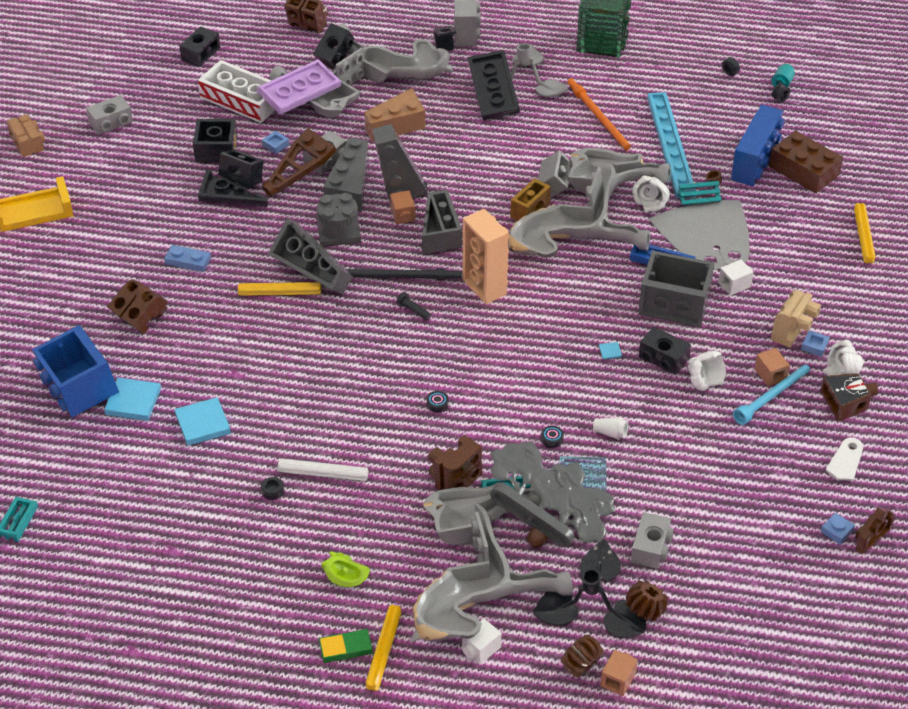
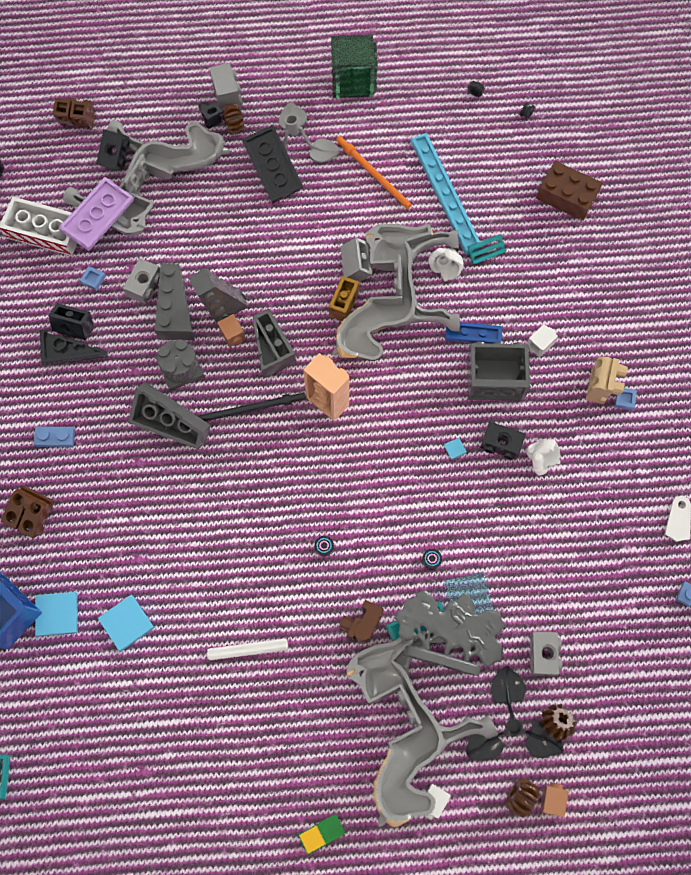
camera: 15 degrees left, 25 degrees up
black brick [193,119,238,163] -> none
yellow axle [238,282,321,296] -> none
reddish brown plate [261,128,337,197] -> none
black tile [261,477,284,500] -> none
lime hat [321,551,370,587] -> none
medium nougat wedge [364,88,426,142] -> none
yellow axle [366,604,401,691] -> none
black piece [396,292,431,321] -> none
reddish brown hinge [527,527,548,548] -> none
white cone [593,417,628,440] -> none
light grey piece [649,200,750,270] -> none
reddish brown hinge [705,170,722,185] -> none
blue brick [731,104,785,187] -> none
medium azure piece [733,365,810,425] -> none
nougat brick [755,348,790,387] -> none
teal brick [771,64,795,87] -> none
torso [820,373,878,421] -> none
white hair [823,340,864,376] -> none
yellow axle [854,203,875,264] -> none
none -> reddish brown gear [222,103,245,135]

